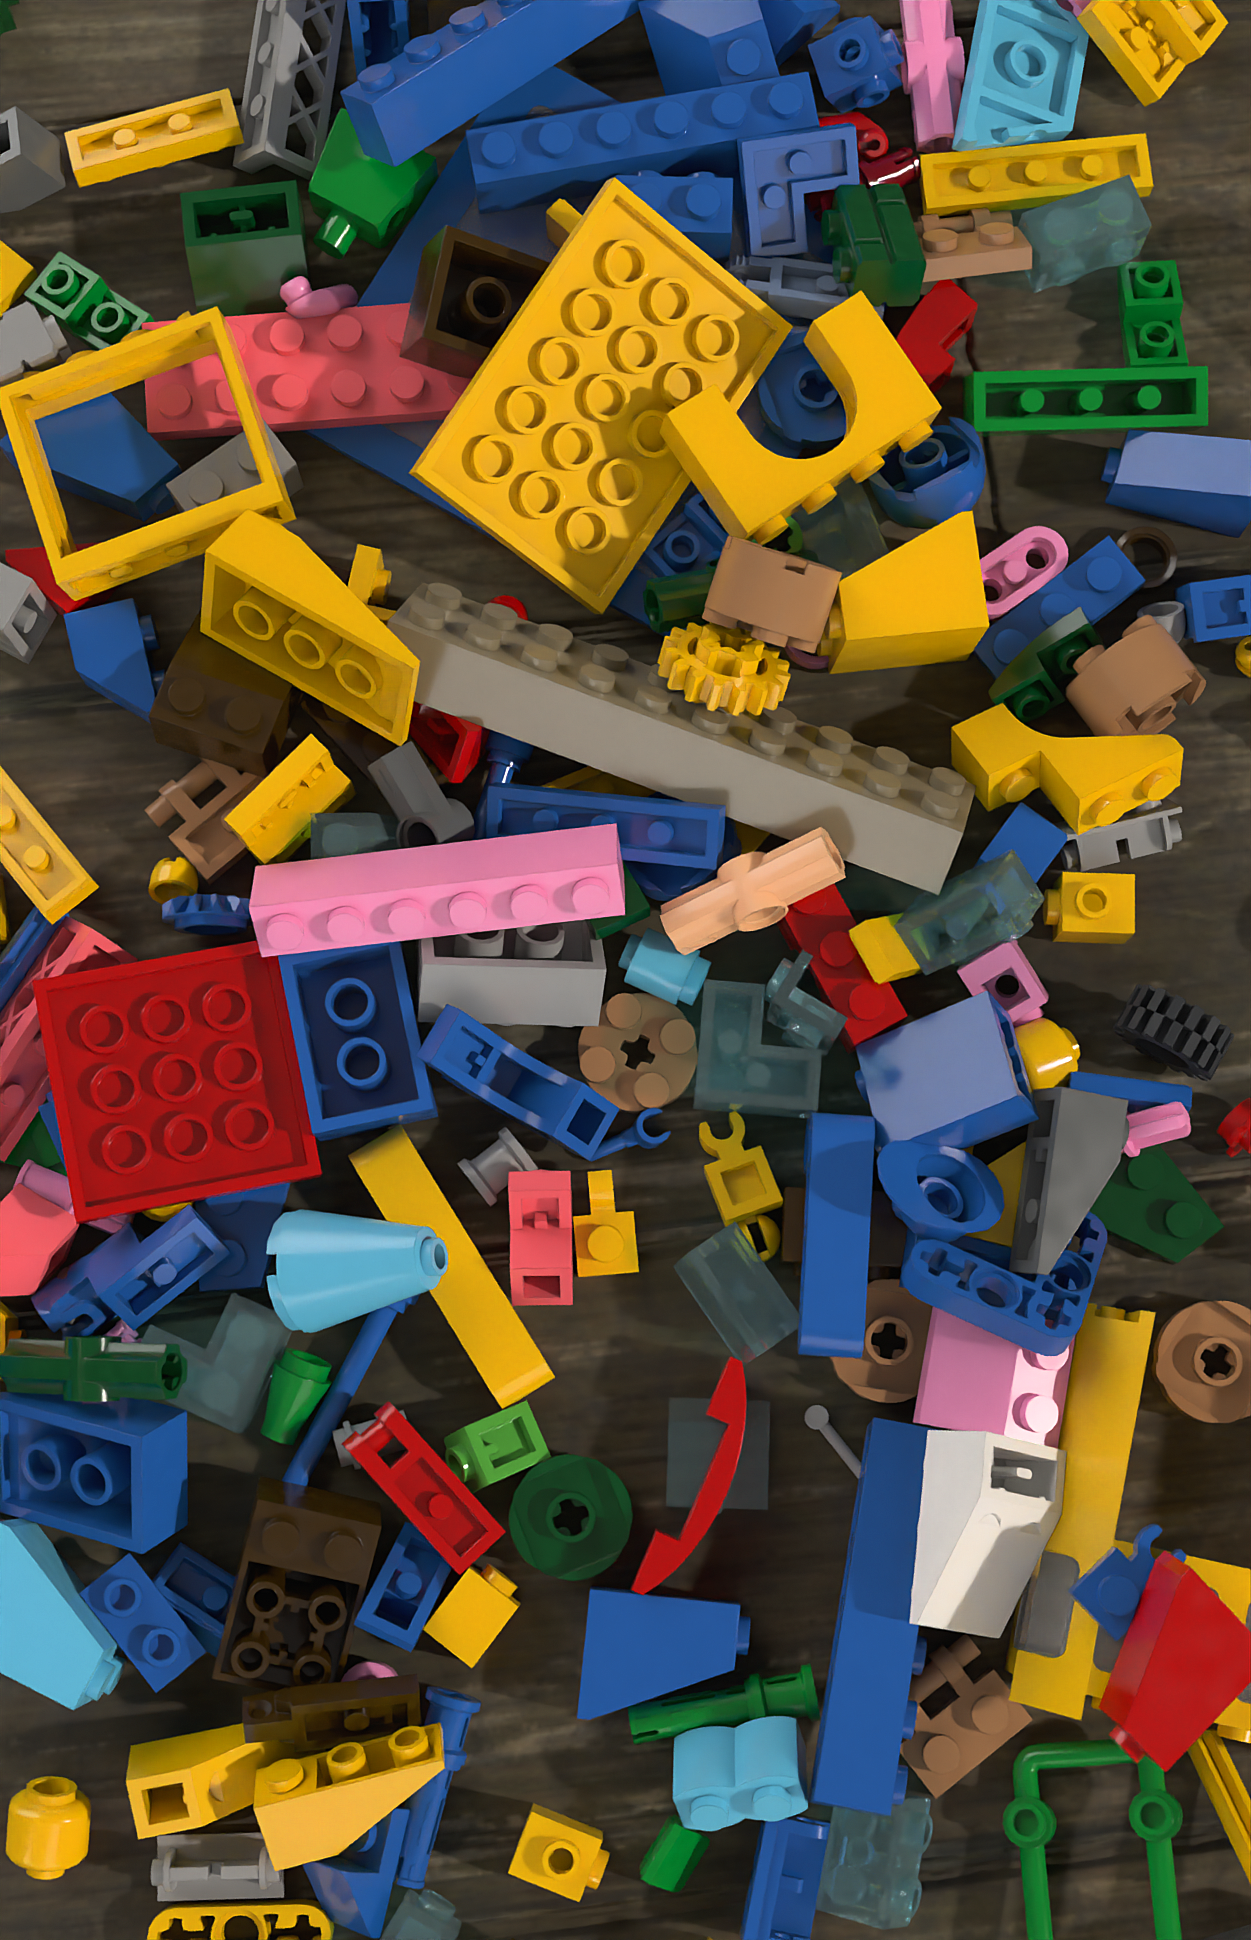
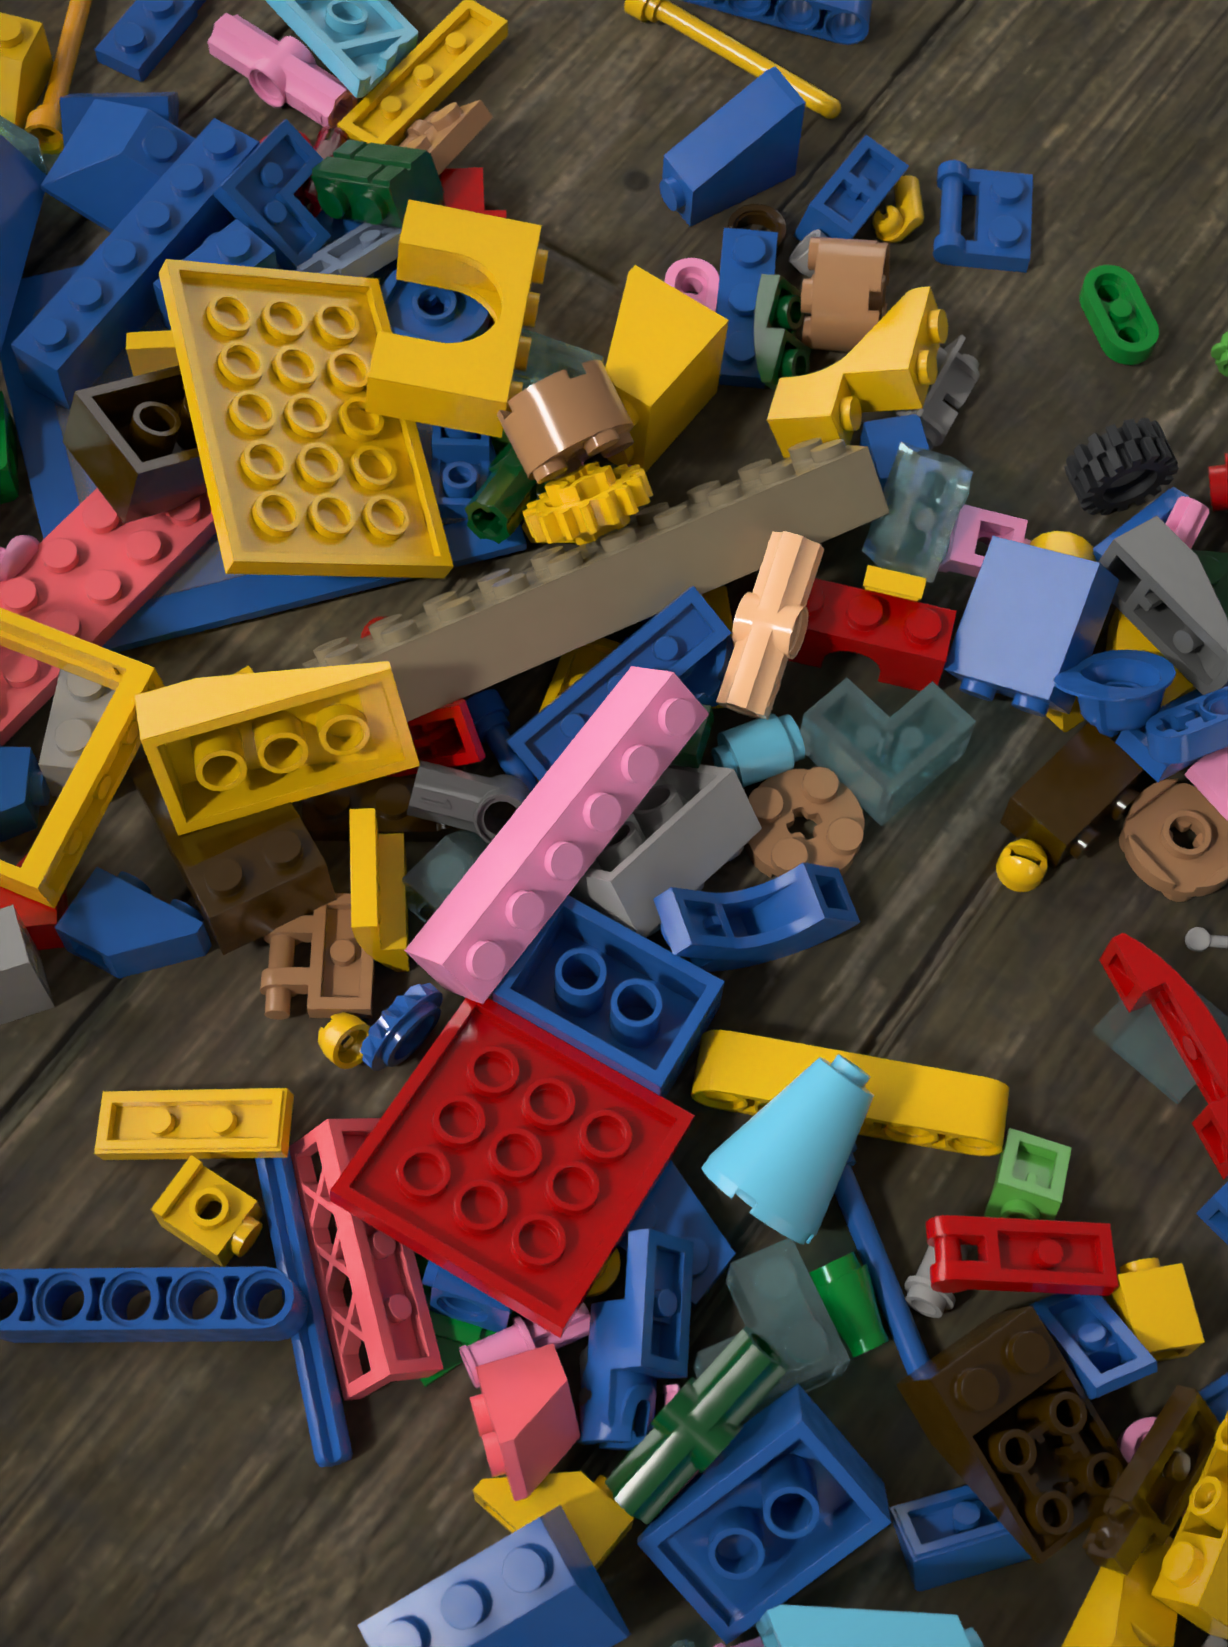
camera: 50 degrees left, 15 degrees down
blue hinge [79,1553,207,1693] -> none
light grey bush [458,1127,538,1207] -> none
coral brick [508,1169,573,1306] -> none
dark green plate [509,1454,633,1581] -> none
yellow plate [573,1170,639,1277] -> none
blue hand [590,1108,671,1162] -> none
clear light blue hinge [673,1221,799,1366] -> none
yellow plate [699,1111,783,1227] -> none
clear light blue bracket [762,950,848,1056] -> none
blue beam [798,1112,875,1359] -> none
blue brick [808,15,904,114] -> none
blue cylinder [868,417,986,529] -> none
green brick [962,366,1208,437] -> none
clear light blue brick [1018,175,1152,293] -> none
yellow brick [1043,872,1135,944] -> none
green slope [1117,260,1189,368] -> none

